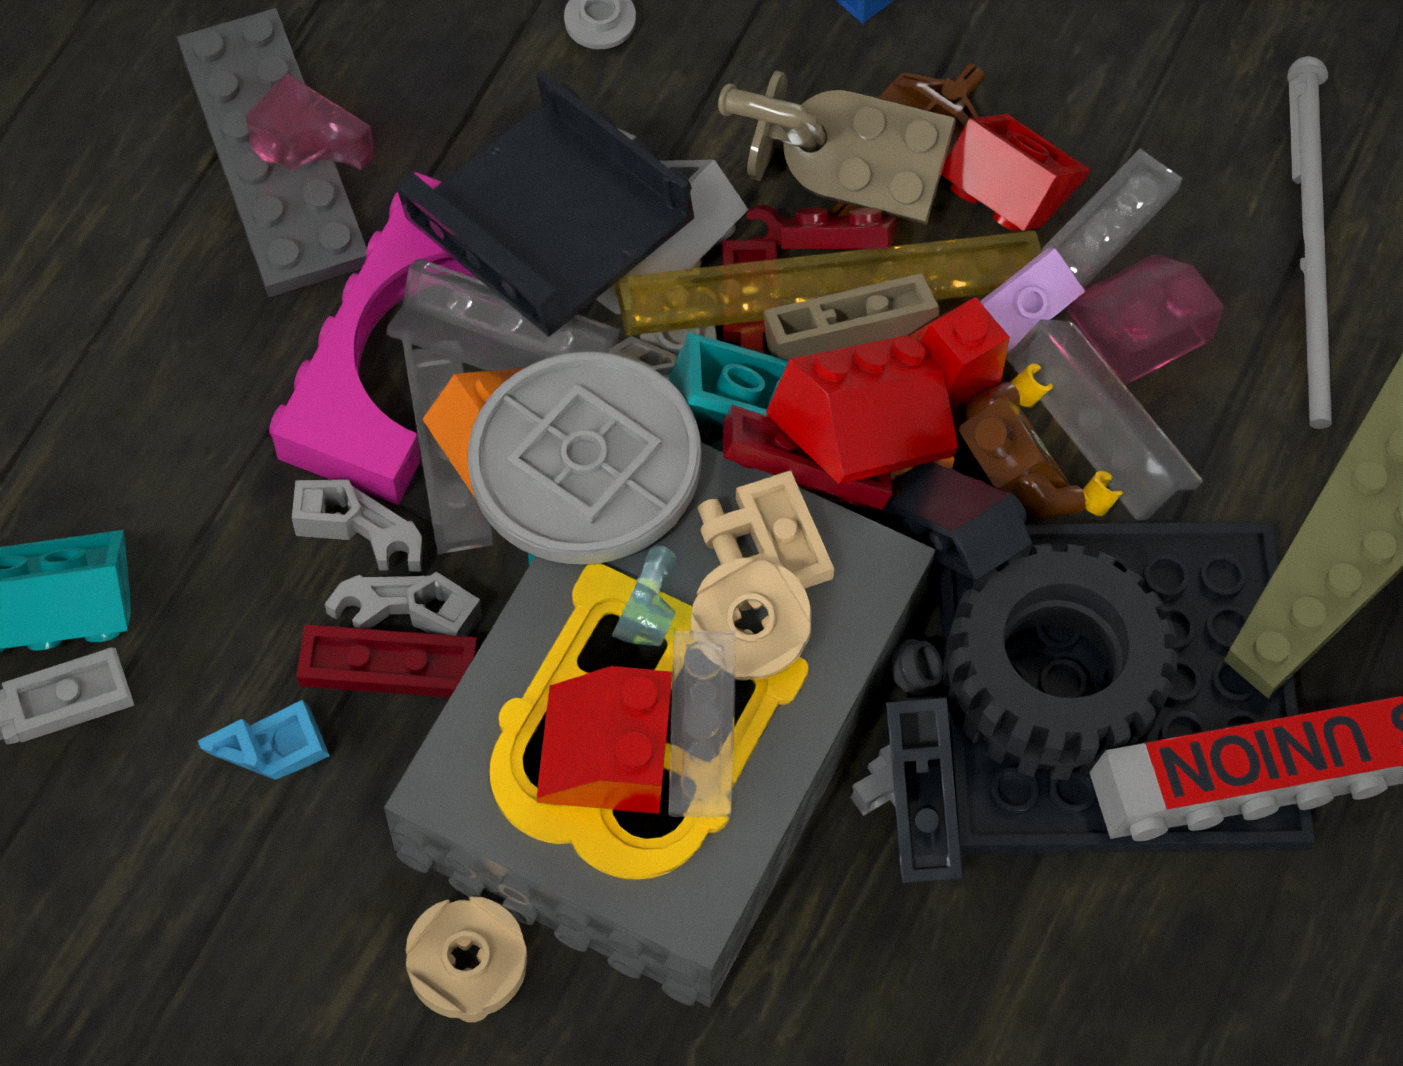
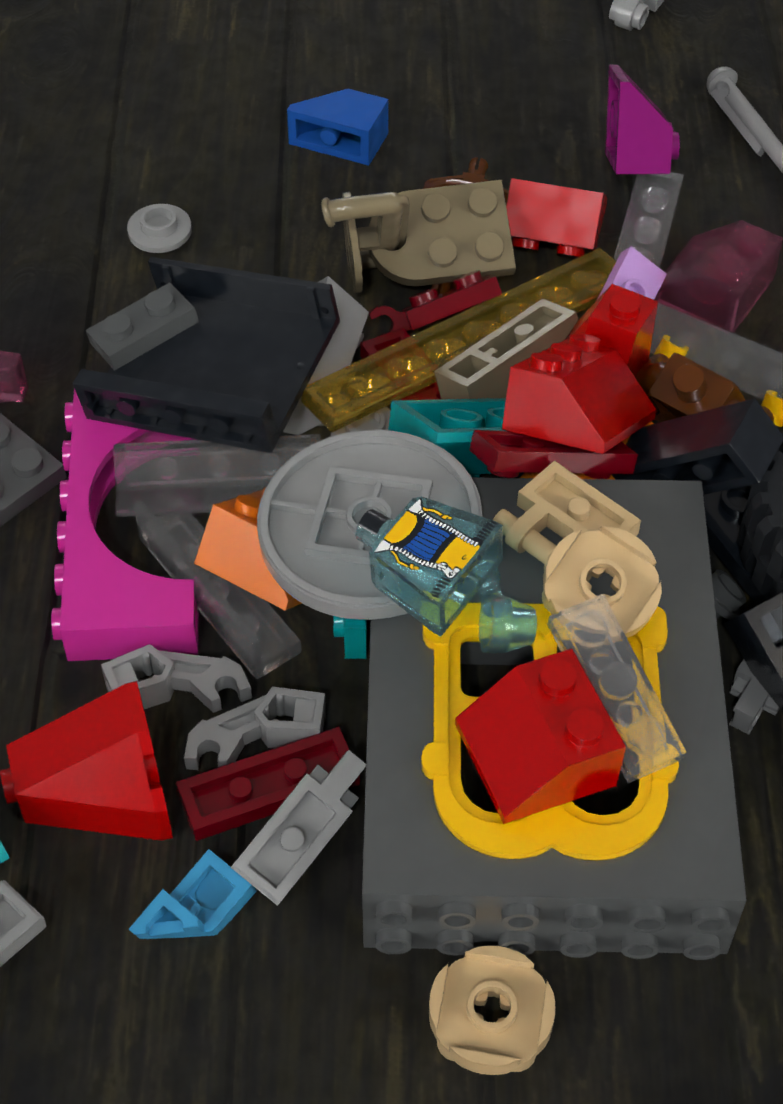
camera: 25 degrees left, 10 degrees down
none -> red slope [0,681,173,841]
none -> dark grey plate [85,282,199,371]
none -> light grey hinge [231,750,366,906]
none -> clear light blue torso [355,496,503,637]
none -> magenta slope [605,65,680,174]

